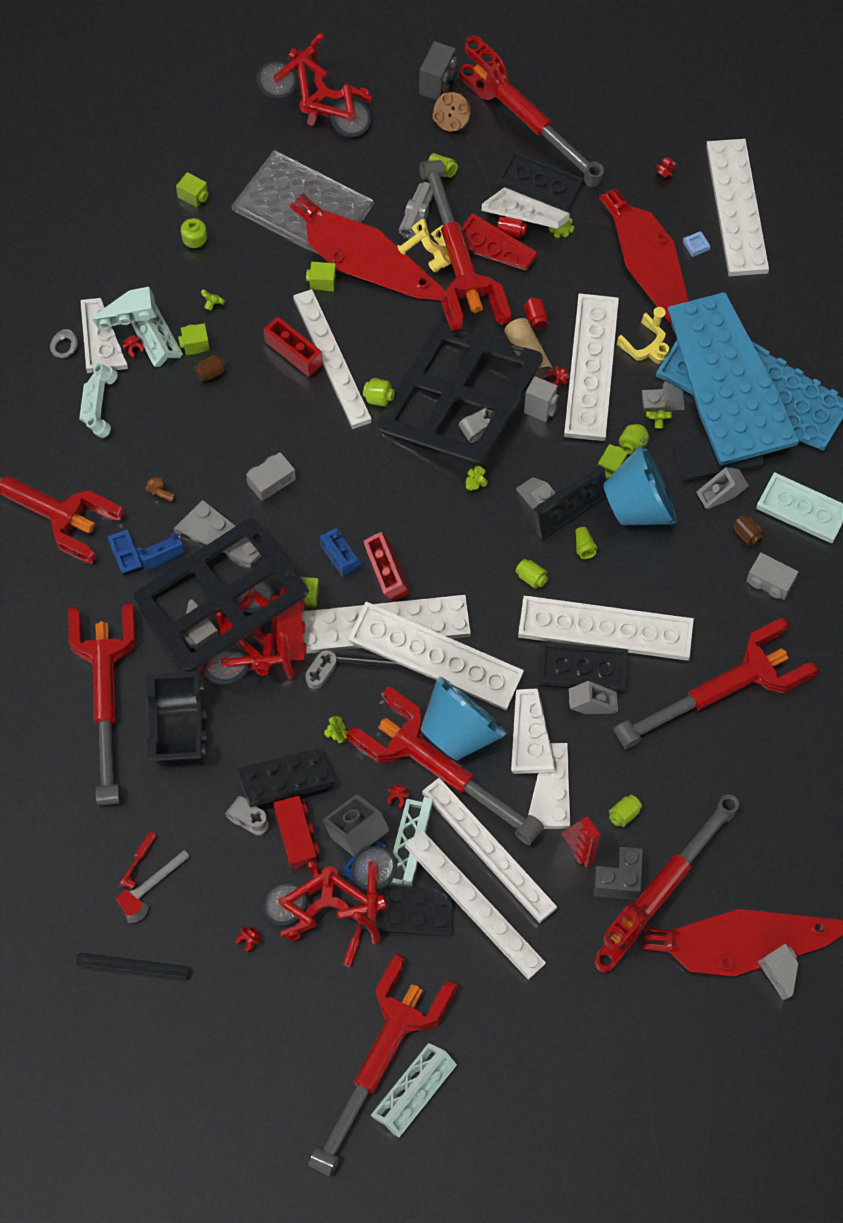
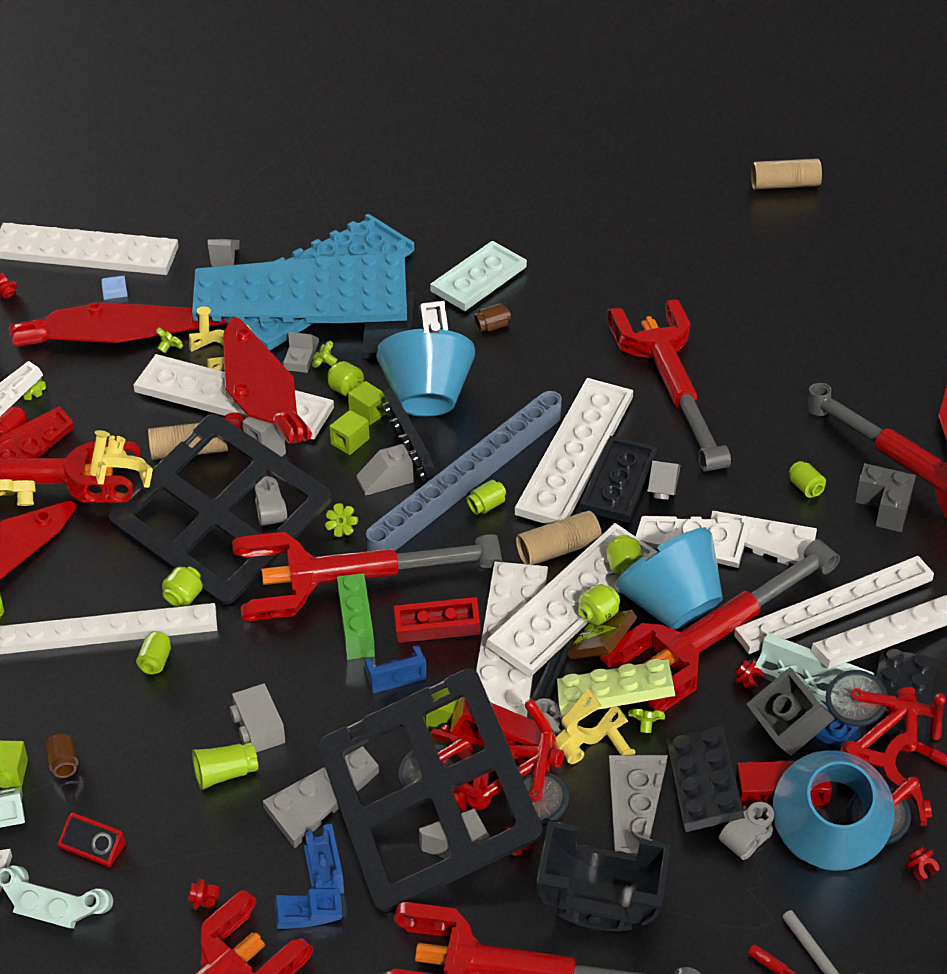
camera: 75 degrees left, 20 degrees down
dark orange plate [145,477,174,502] -> none
red brick [264,316,323,377] -> none
red brick [524,297,548,329] -> none
red wing [561,816,601,869] -> none
lime cone [575,527,597,559] -> none
light grey brick [747,552,799,600] -> none
none -> slope [57,813,126,867]
none -> light yellow piece [90,430,153,487]
none -> lime brick [136,632,171,674]
none -> lime plant [156,328,183,353]
none -> red plate [187,878,220,910]
none -> lime plant [192,743,258,790]
none -> light grey slope [208,239,240,267]
none -> red wing [223,318,312,444]
none -> red piece [232,532,503,621]
none -> lime brick [330,410,370,455]
none -> bright green brick [337,573,375,660]
none -> sand blue beam [366,391,562,552]
none -> tan piece [516,511,602,565]
none -> light yellow piece [556,688,635,764]
none -> yellowish green plate [557,659,675,716]
none -> reddish brown tile [568,610,637,659]
none -> lime head [578,584,620,625]
none -> lime head [606,535,643,575]
none -> light grey wing [609,755,668,856]
none -> dark azure cone [772,751,895,871]

